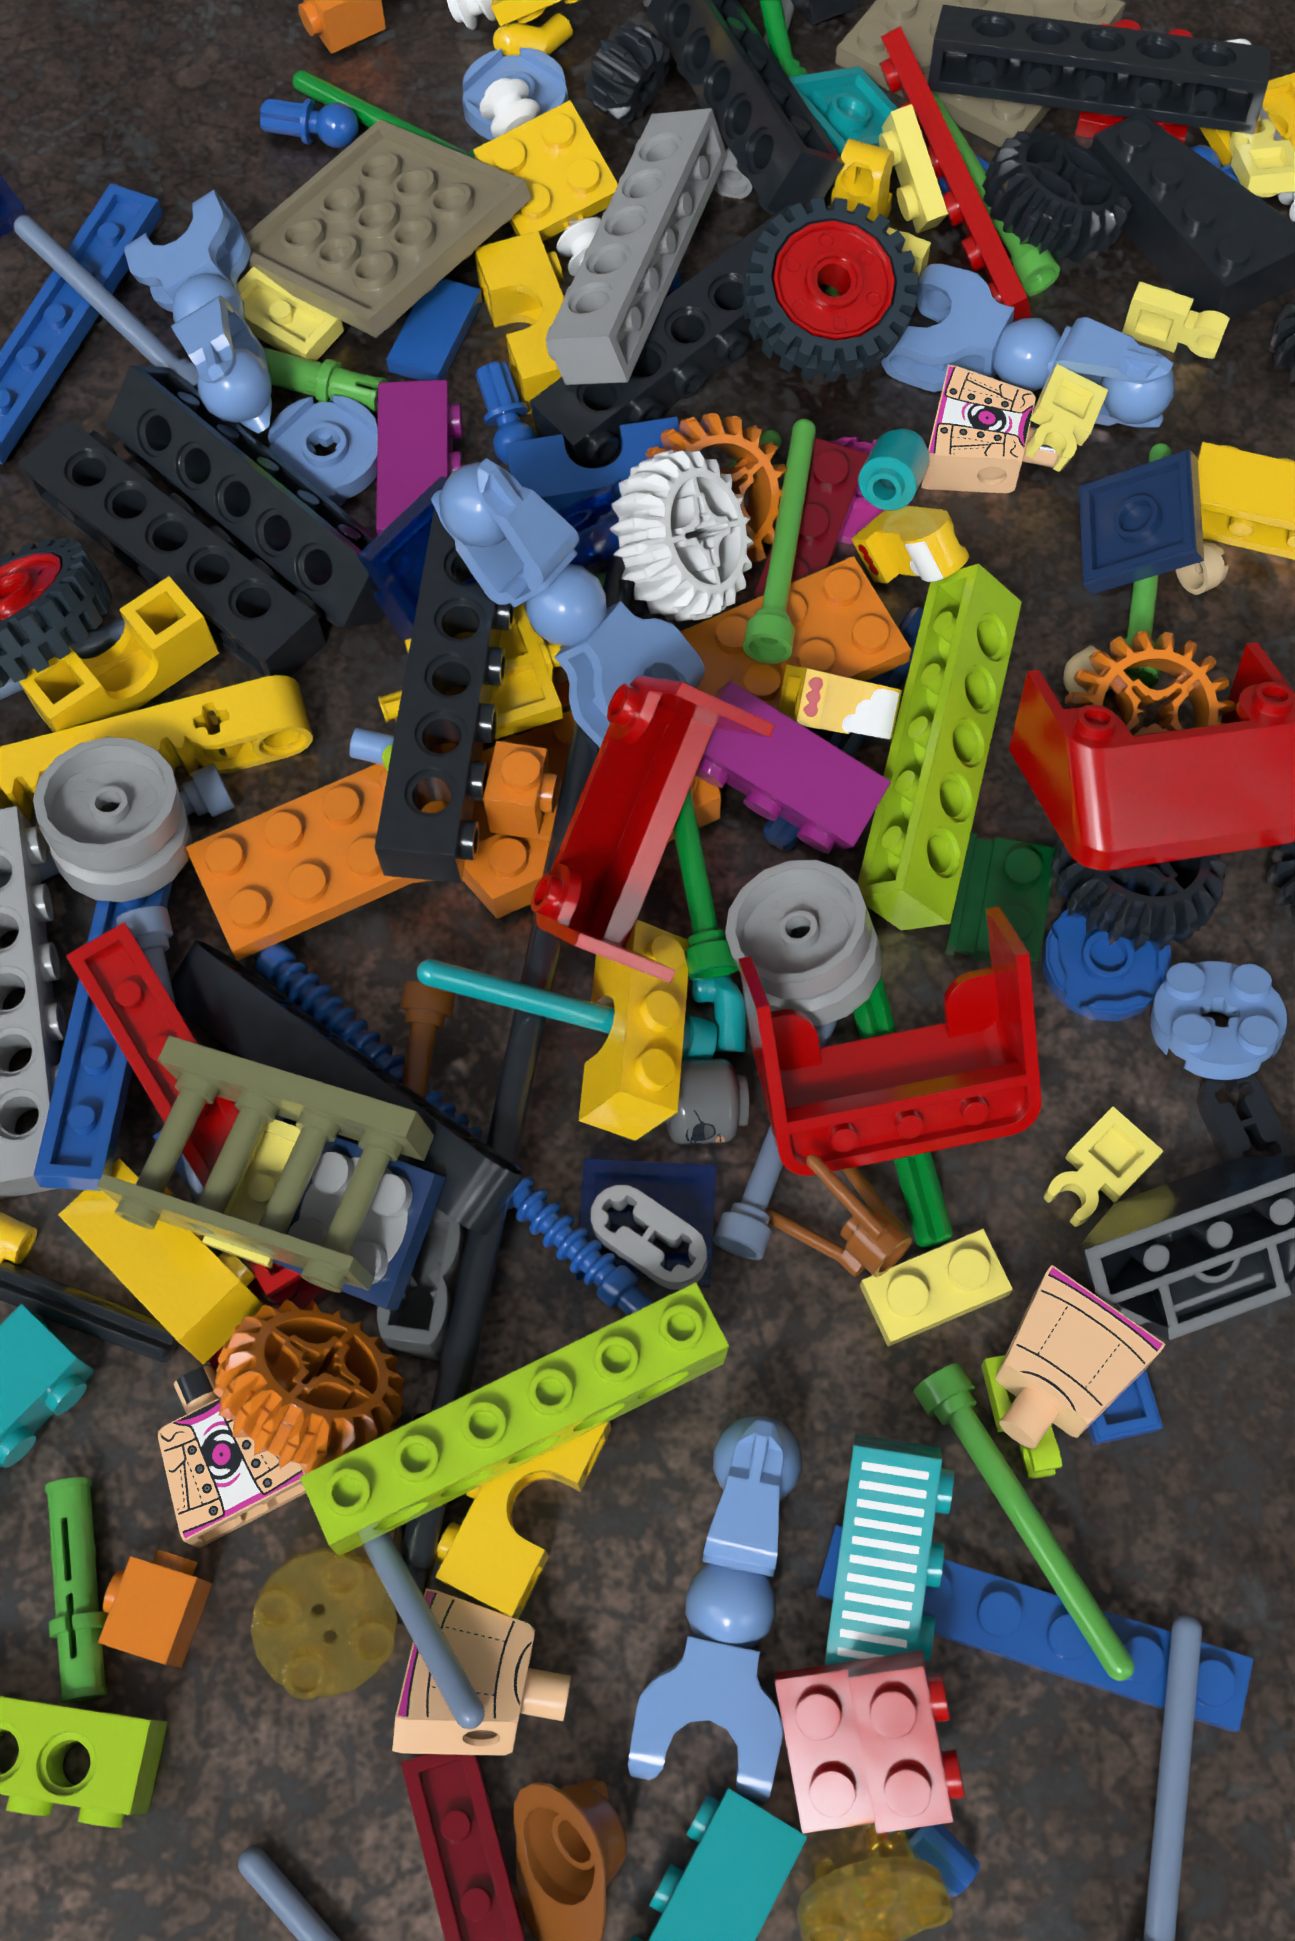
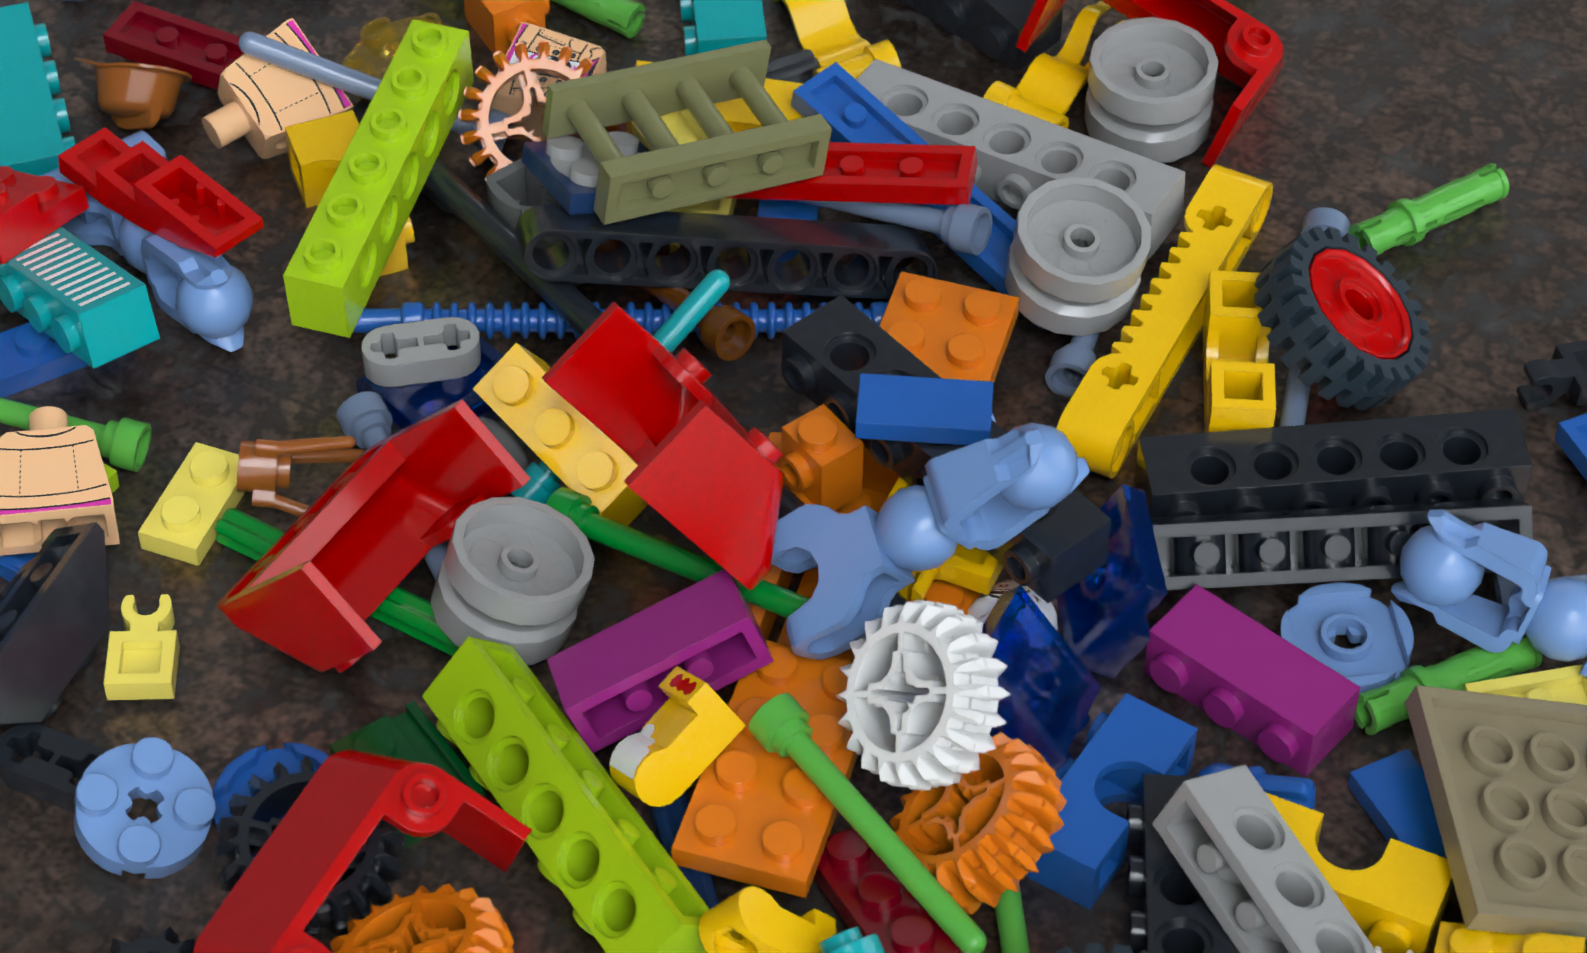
camera: 130 degrees right, 20 degrees down
none -> red slope [58,127,264,258]
none -> blue tile [855,373,993,445]

